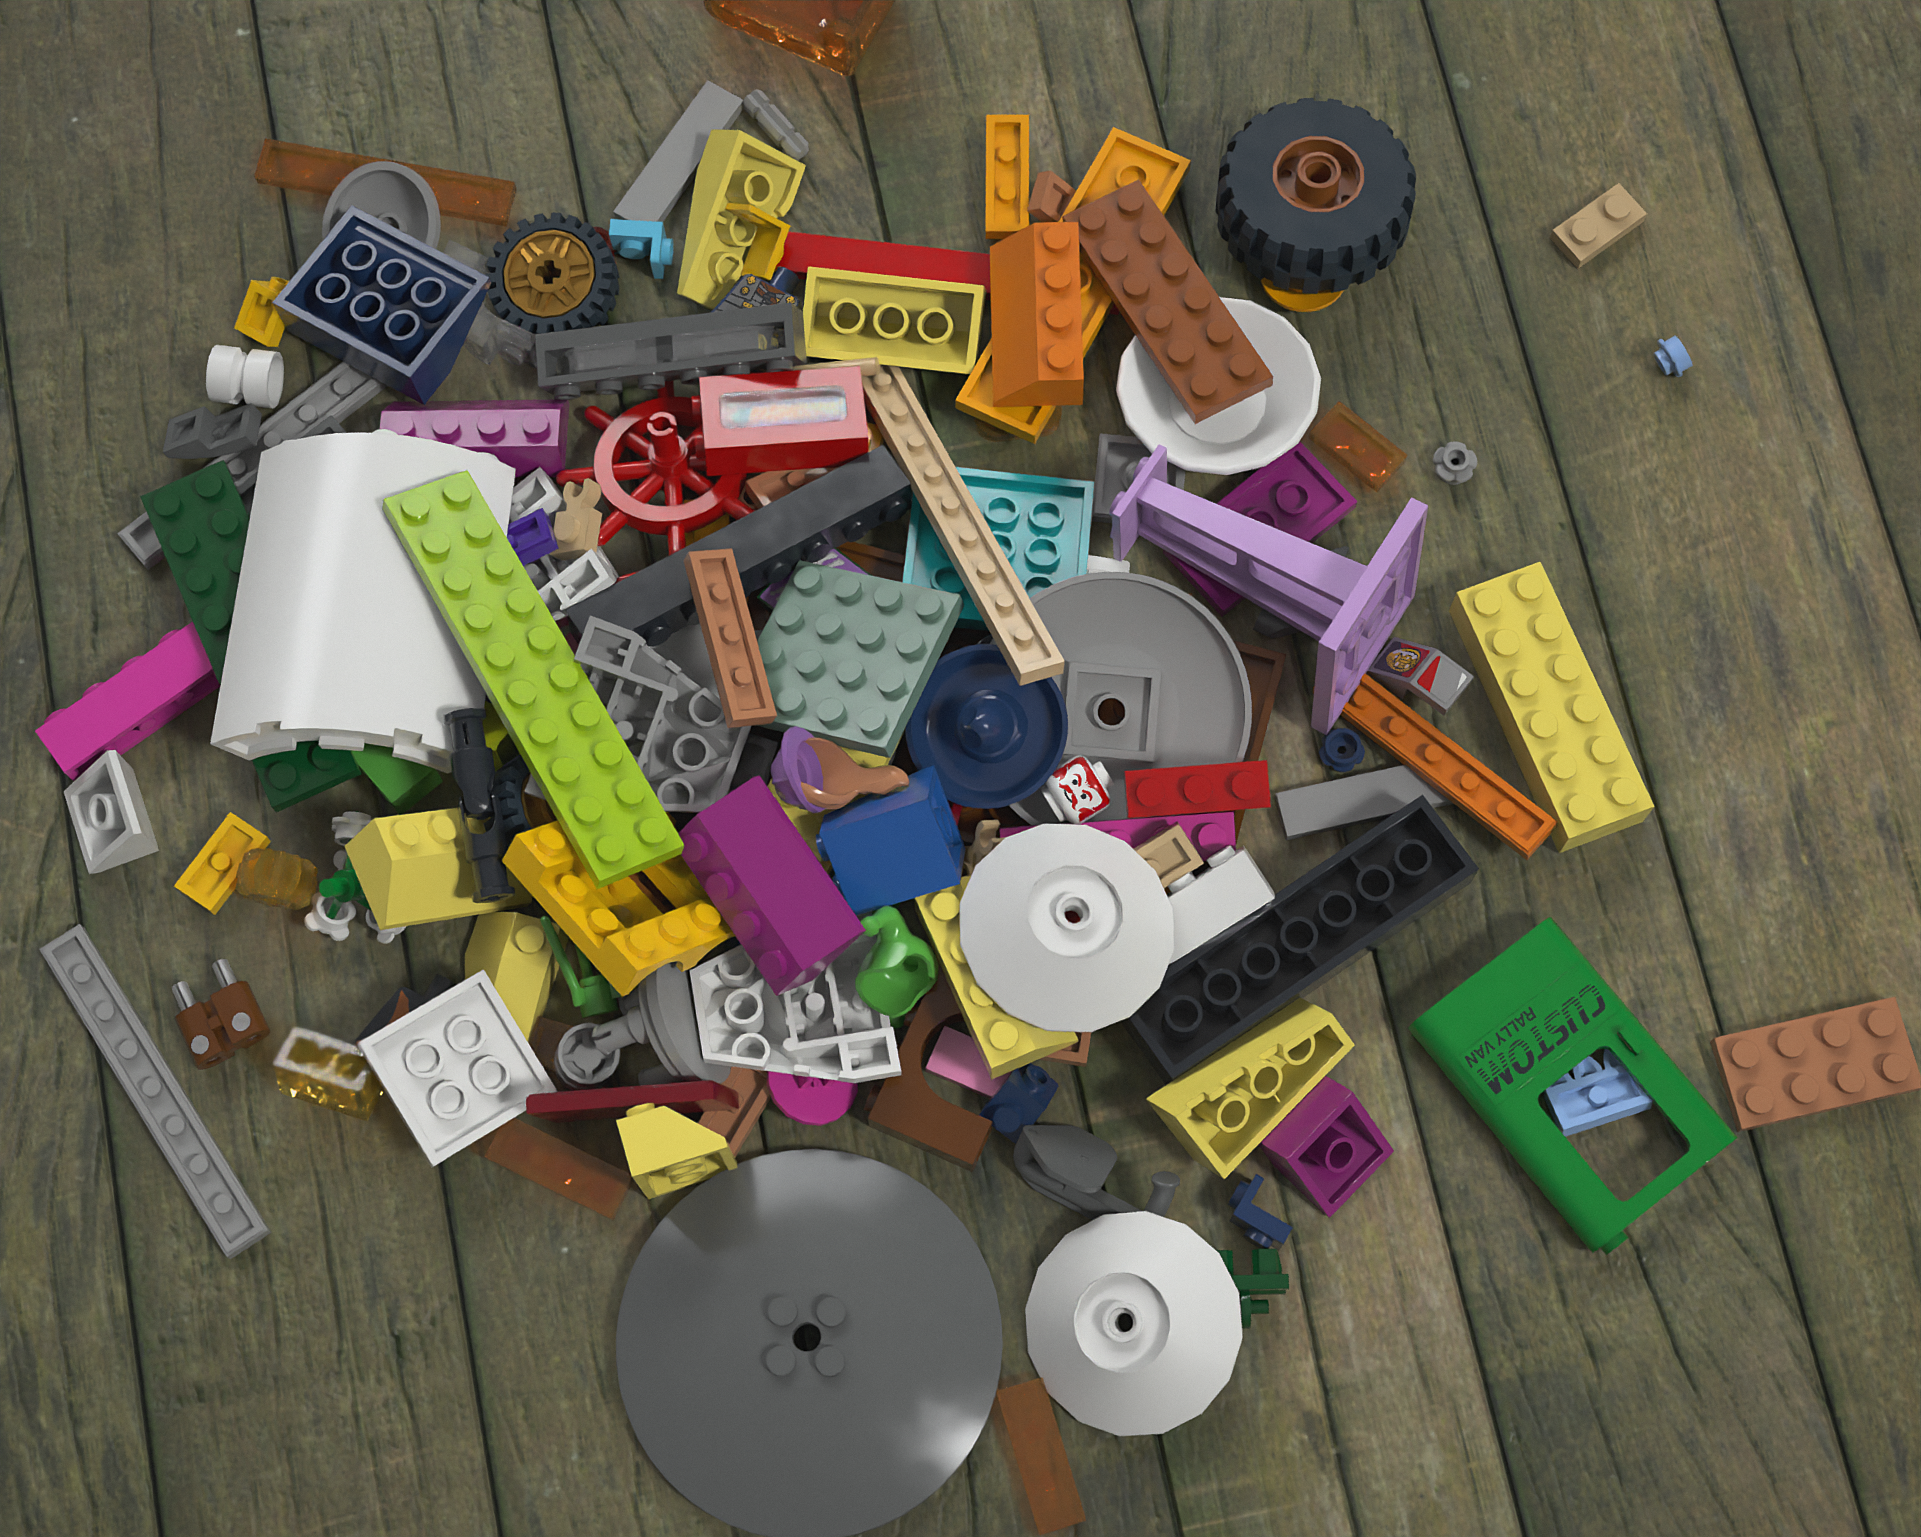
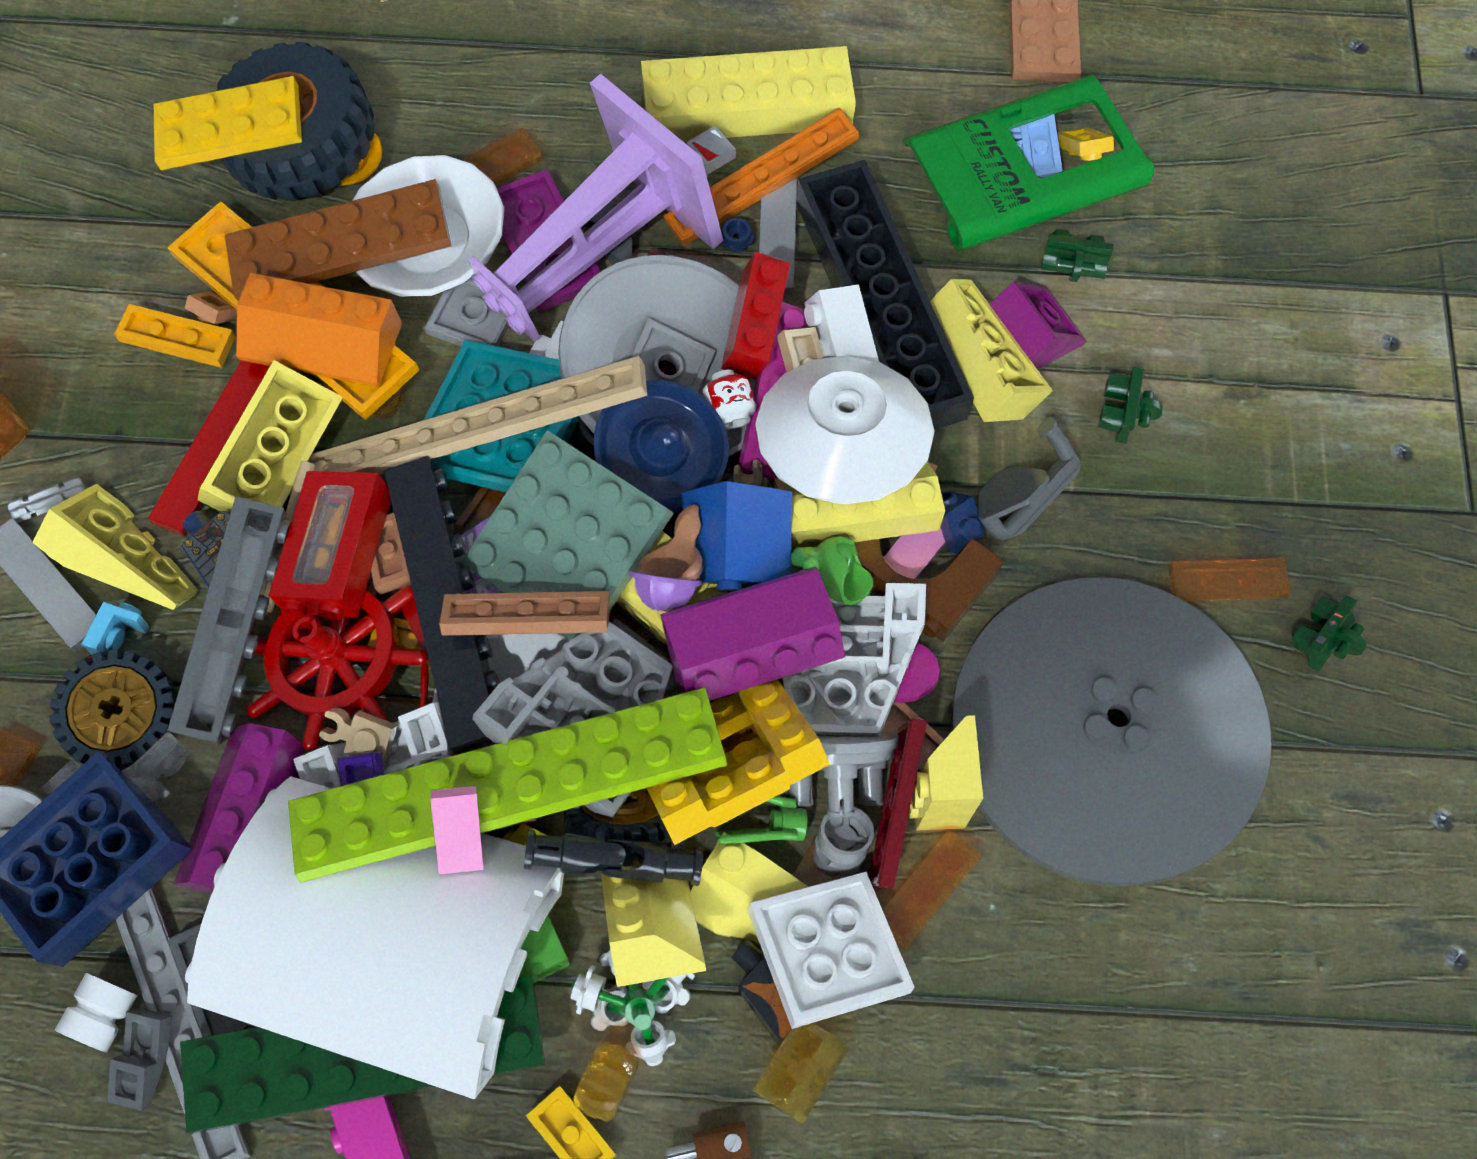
camera: 80 degrees left, 5 degrees down
yellow bracket [234,276,289,347] -> none
yellow bracket [725,203,790,281] -> none
white dish [1025,1211,1243,1436] -> none
dark blue bracket [1228,1174,1293,1250] -> none
light grey plate [1433,442,1477,485] -> none
none -> yellow plate [154,76,302,170]
none -> bright pink tile [431,786,484,874]
none -> dark green hips [1041,229,1113,282]
none -> yellow plate [1057,127,1114,161]

